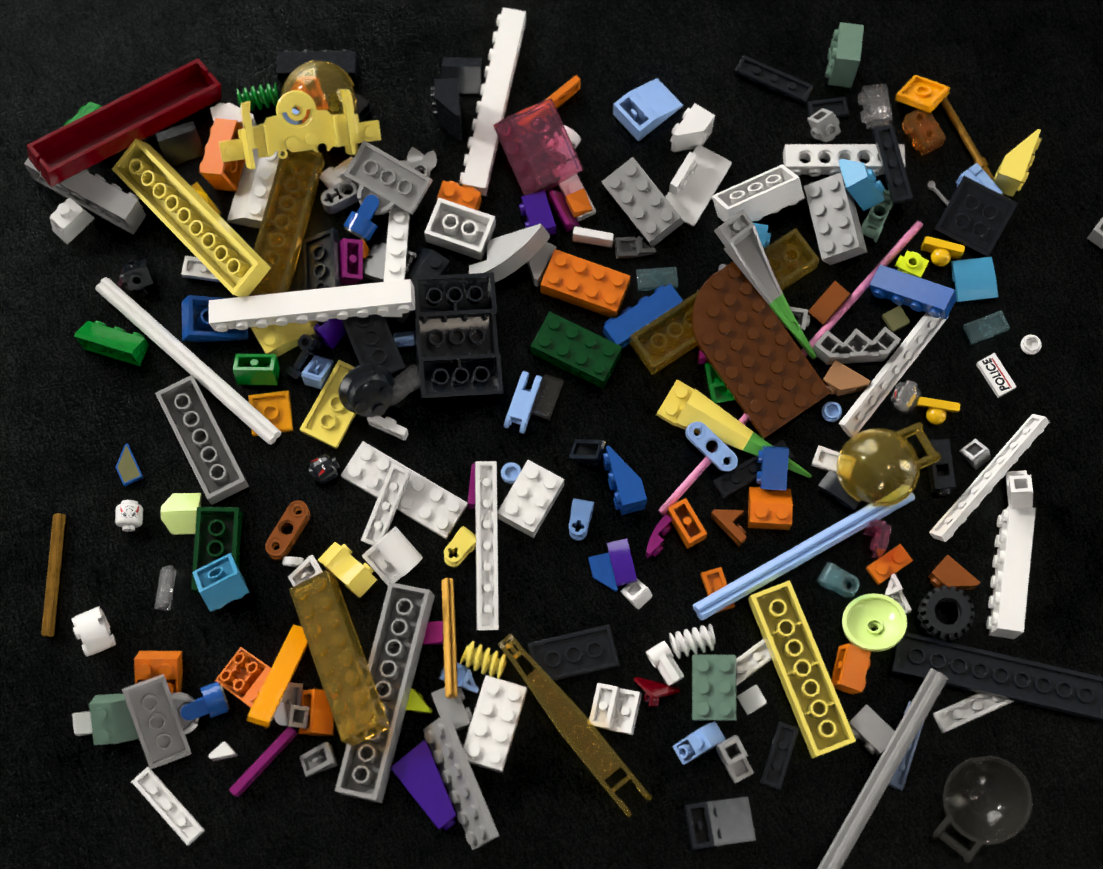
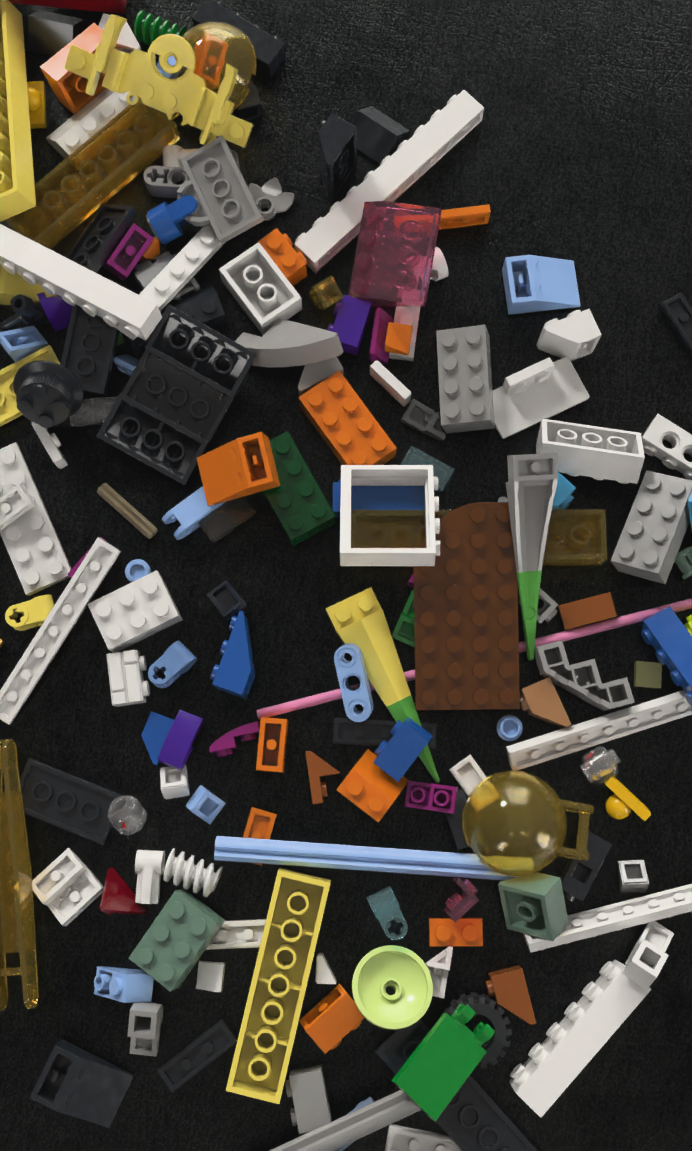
camera: 35 degrees right, 5 degrees up
none -> dark tan axle [97,483,158,539]
none -> white brick [106,650,150,707]
none -> clear head [107,795,147,835]
none -> light blue slope [186,785,226,824]
none -> orange slope [197,432,280,506]
none -> clear yellow leg [309,275,344,310]
none -> white slope [315,953,337,984]
none -> white window [340,465,440,566]
none -> green tile [392,1003,495,1121]
none -> magenta slope [405,780,458,814]
none -> sand green slope [498,872,569,941]

